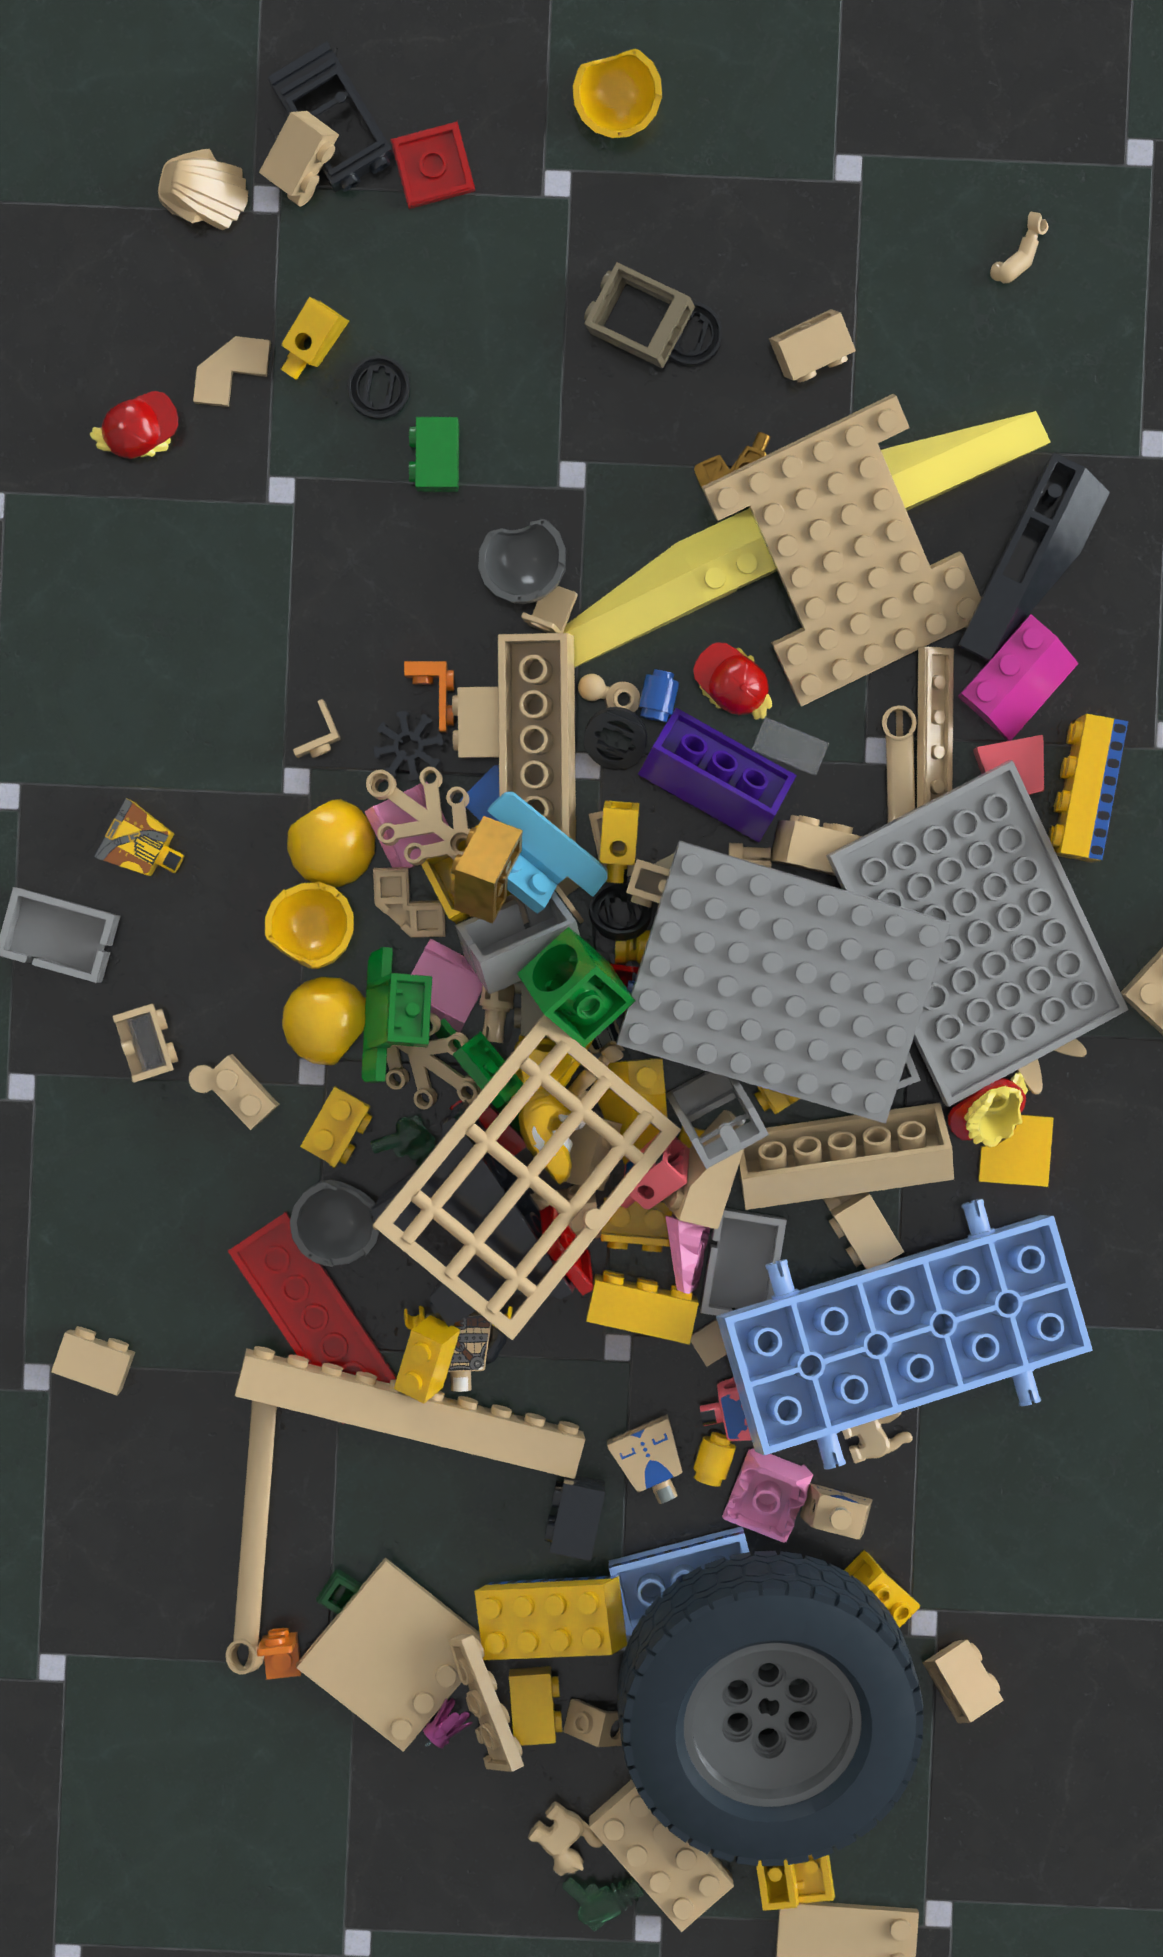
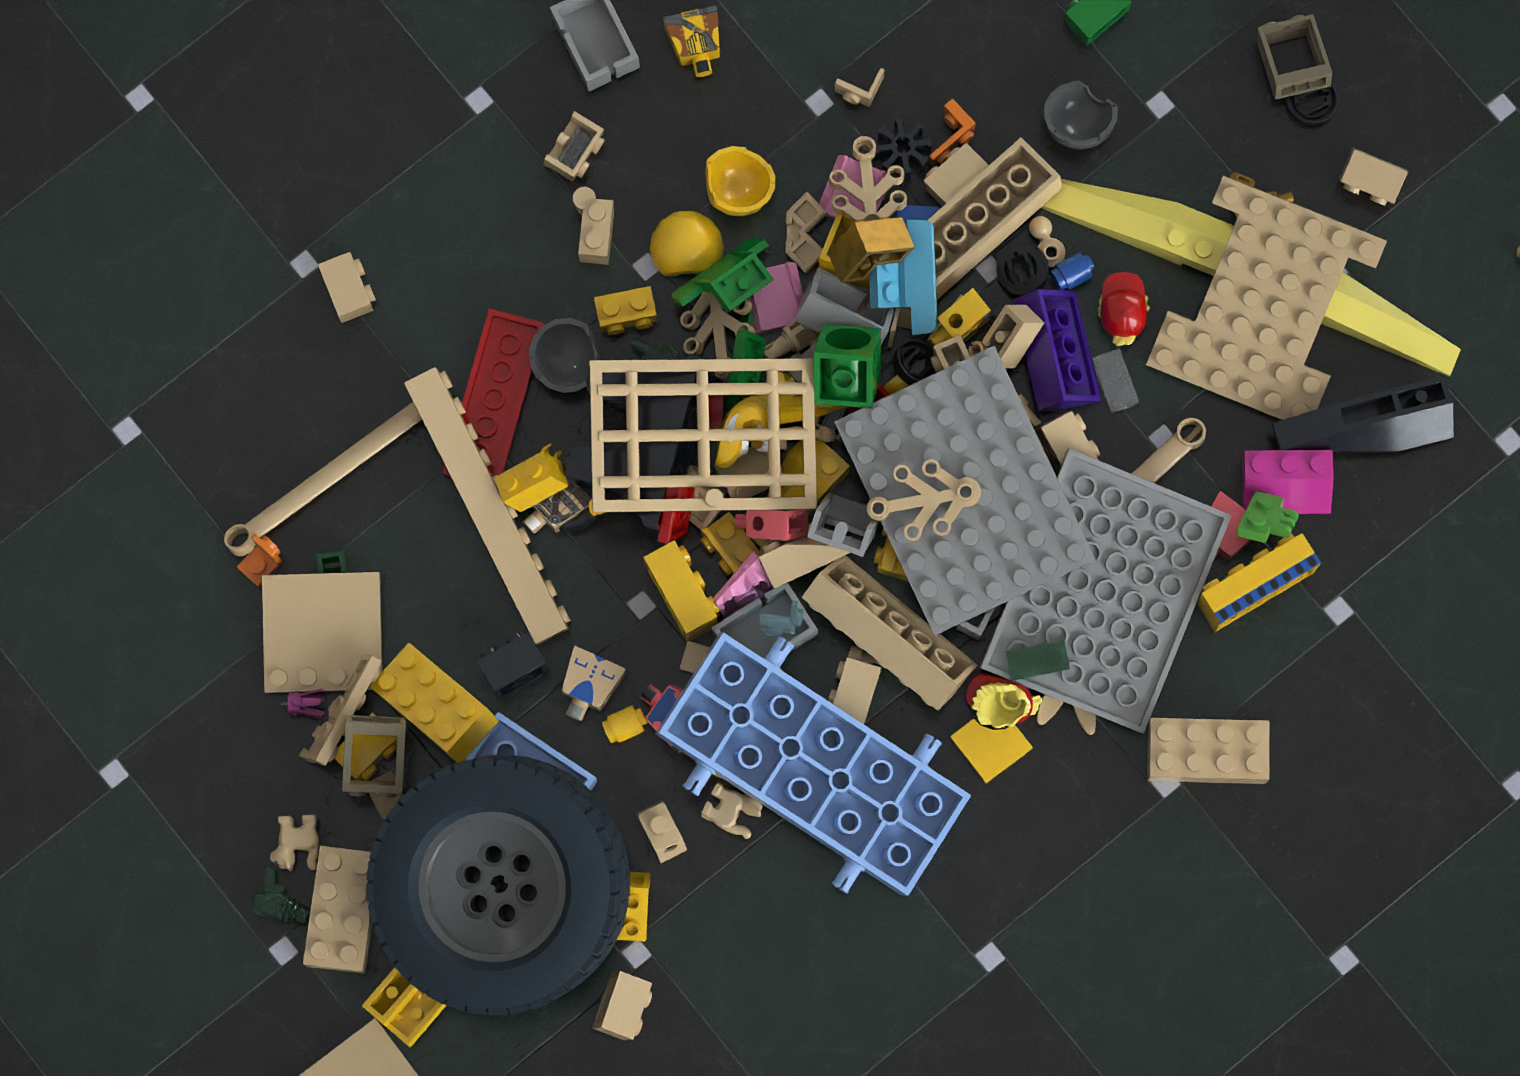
camera: 55 degrees right, 10 degrees down
yellow cylinder [287,799,375,888] -> none
tan bracket [521,586,578,633] -> none
bright pink slope [722,1448,813,1543] -> none
tan tile [917,647,954,808] -> none
none -> dark tan window [342,715,406,798]
none -> clear light blue bracket [759,600,803,637]
none -> tan plant [867,459,981,541]
none -> tan hinge [969,305,1044,368]
none -> clear green plate [1005,640,1070,681]
none -> bright green hinge [1237,491,1299,543]

